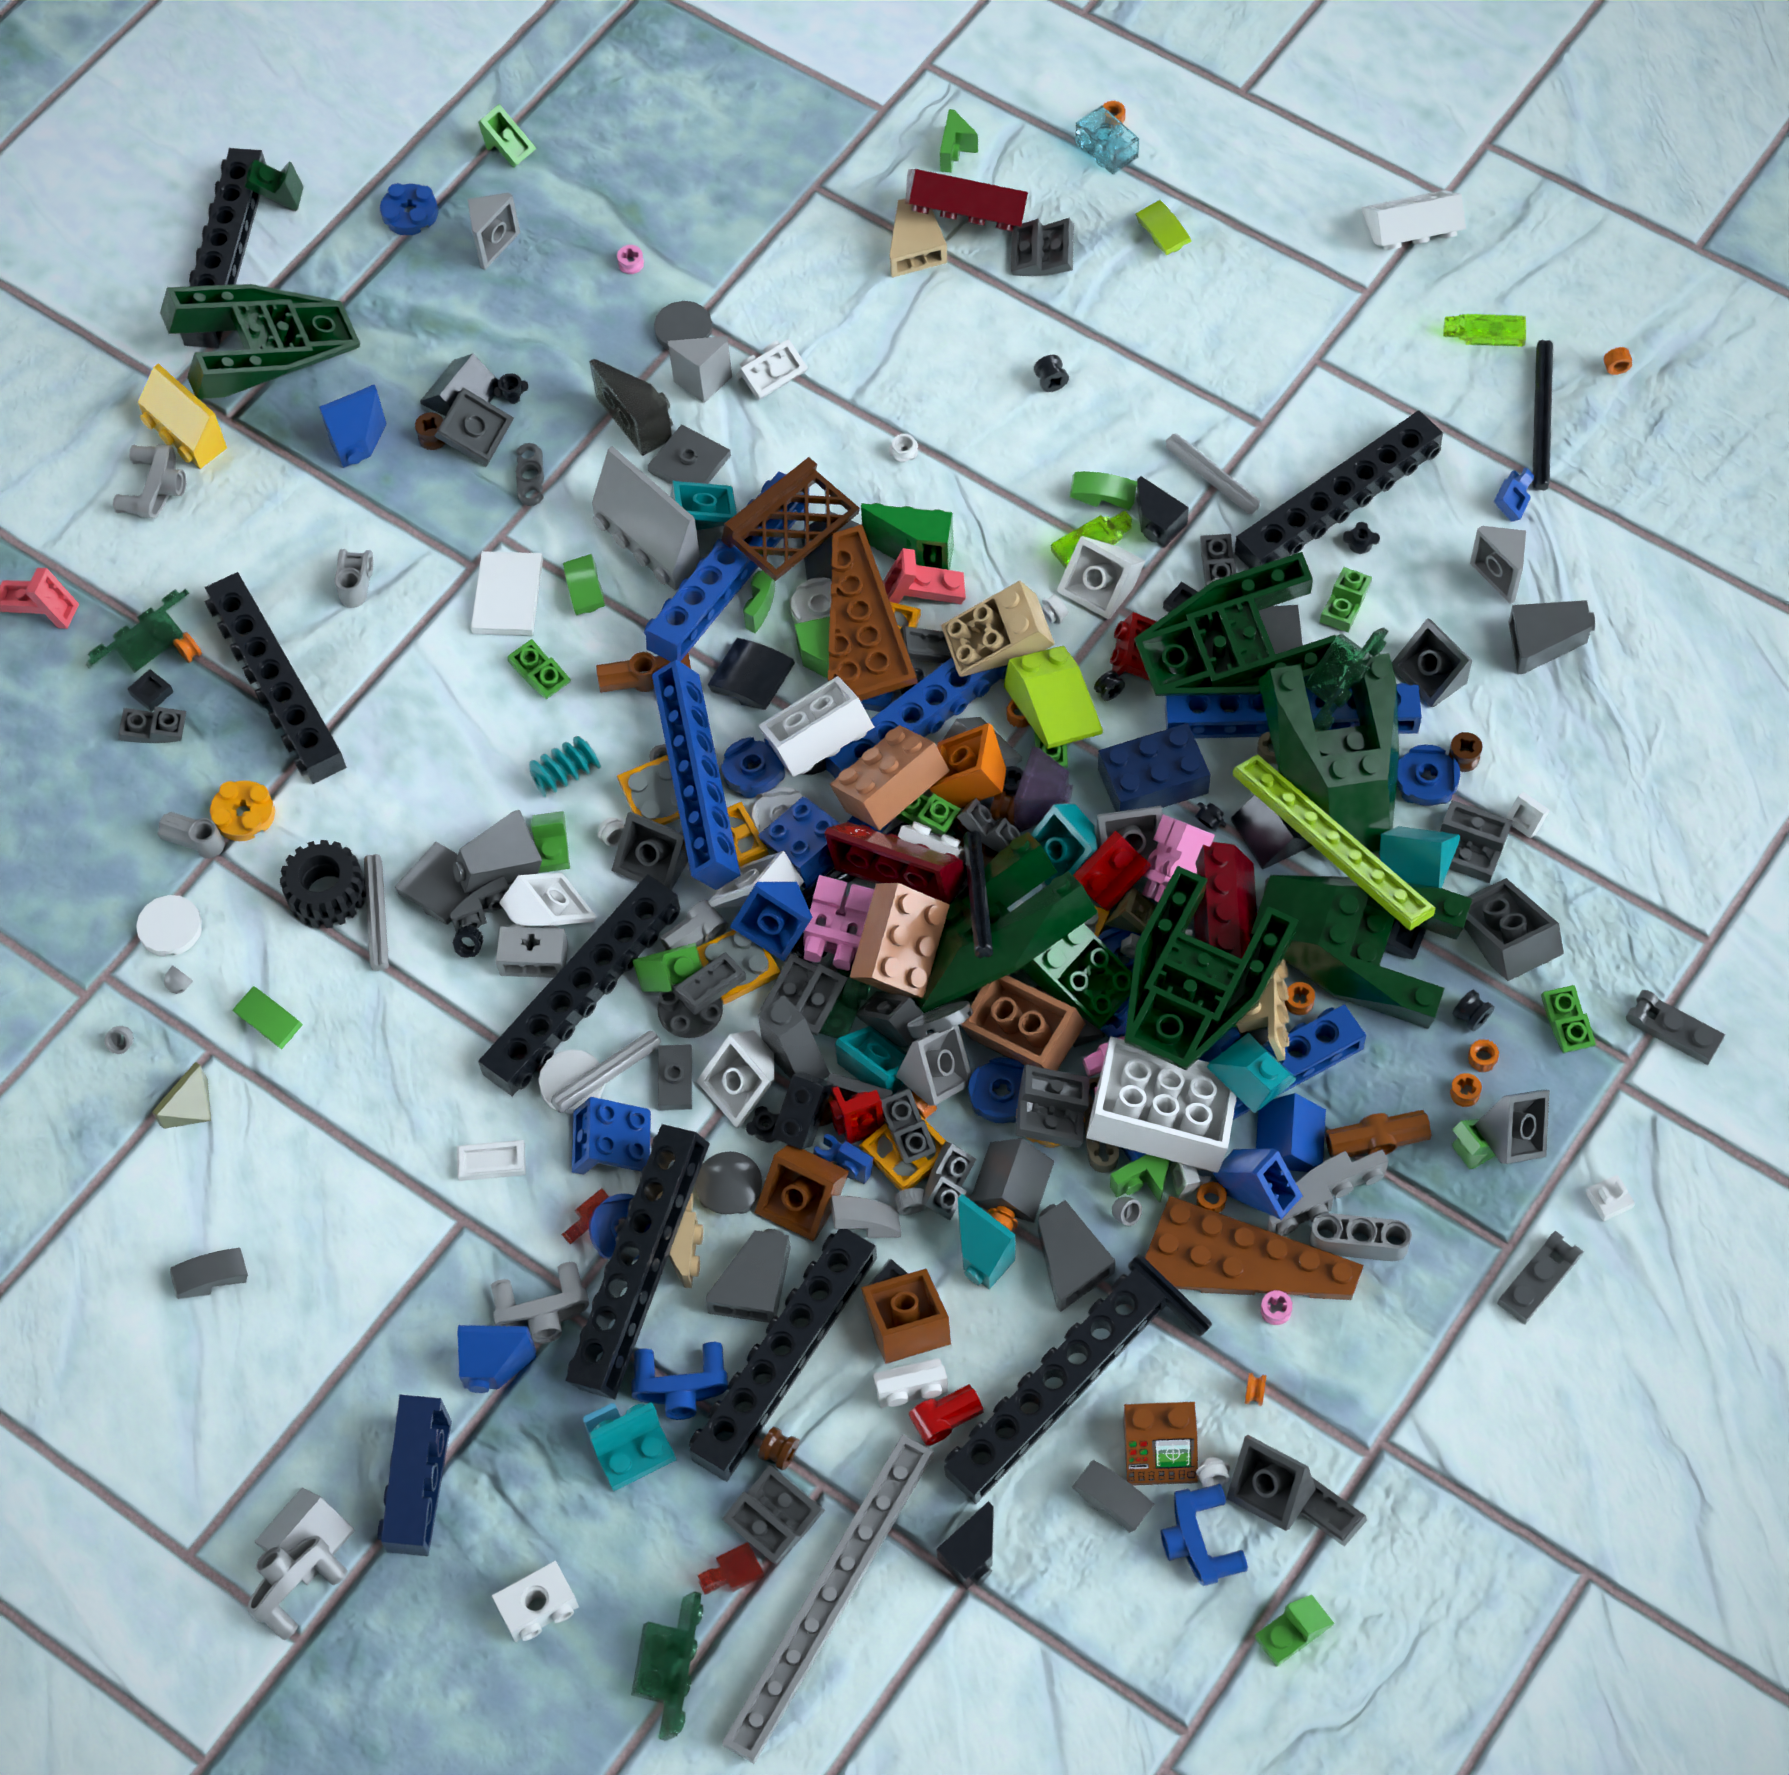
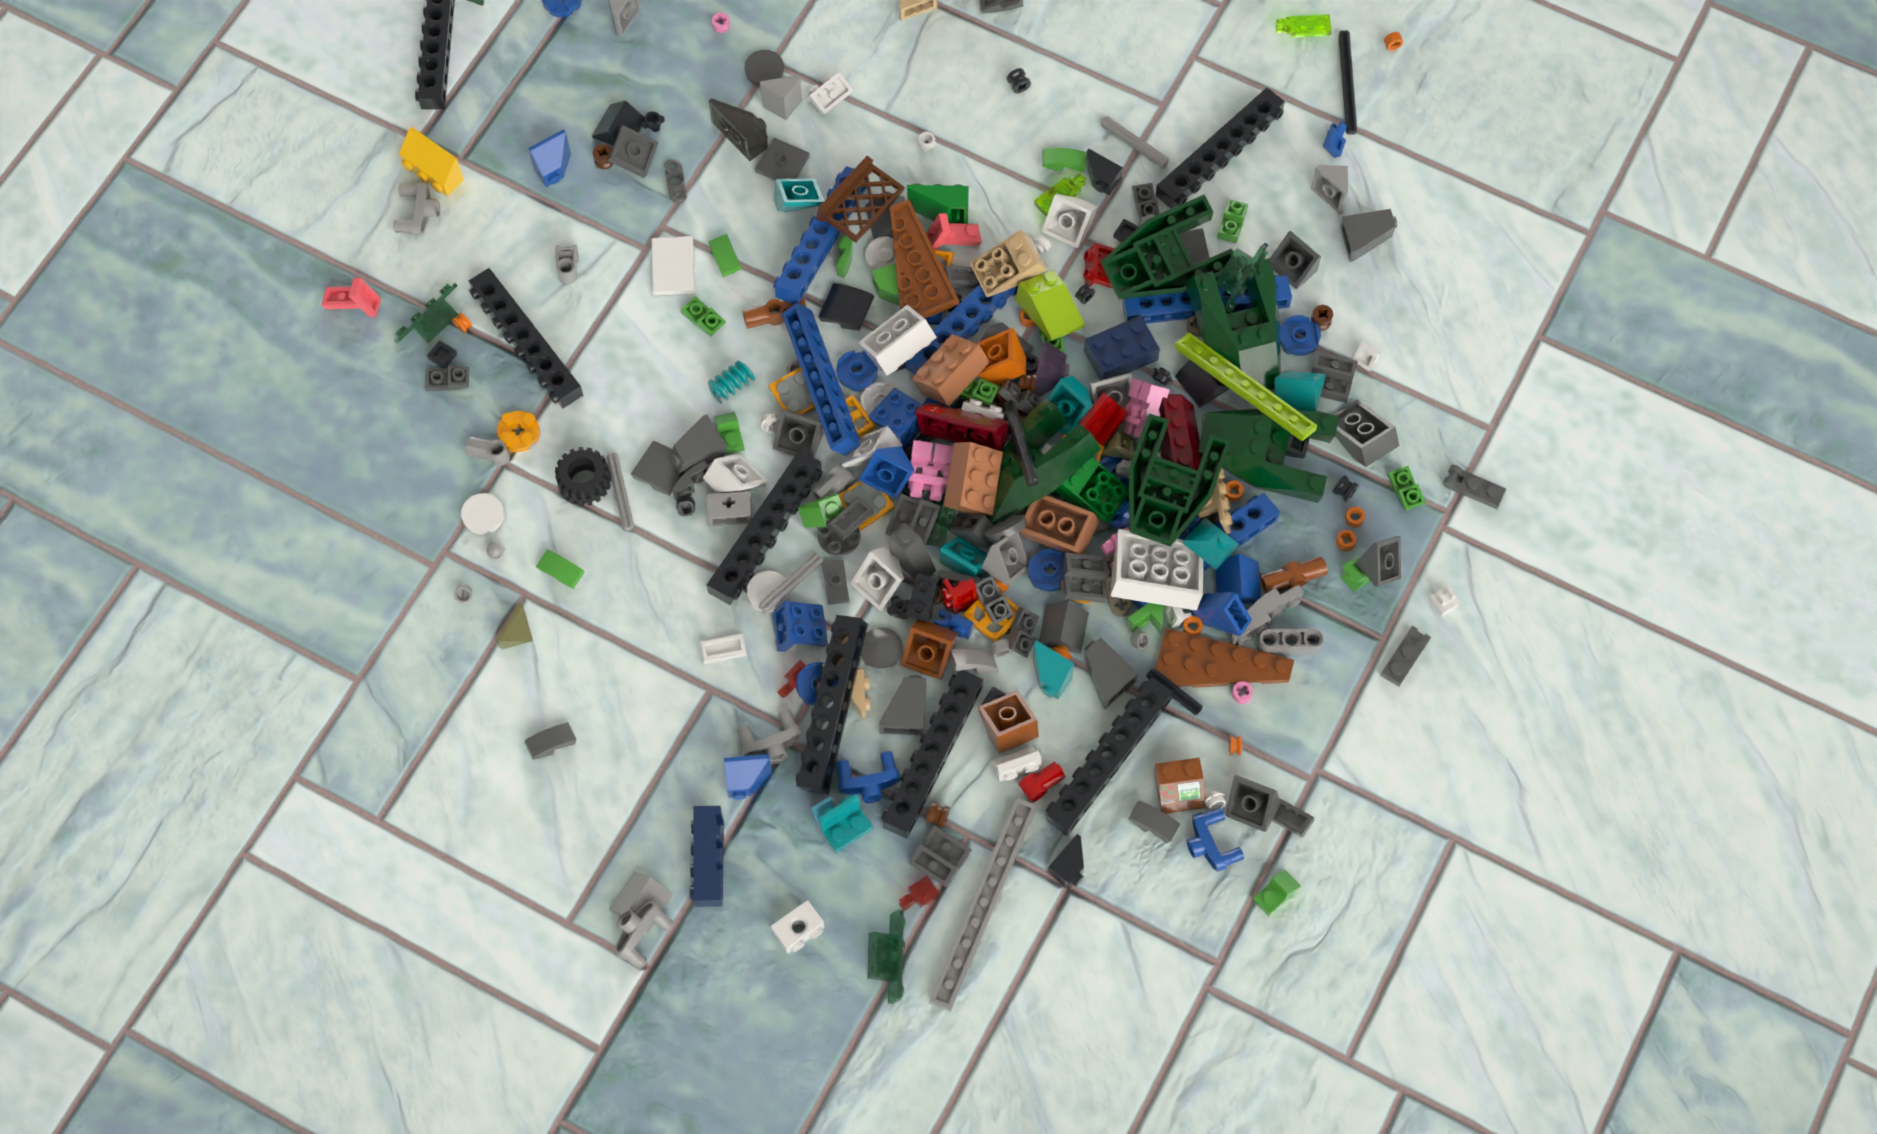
camera: 10 degrees left, 5 degrees up
dark green wedge [160,284,361,399] -> none
light grey slope [592,446,701,591] -> none
black plate [1343,522,1380,554] -> none

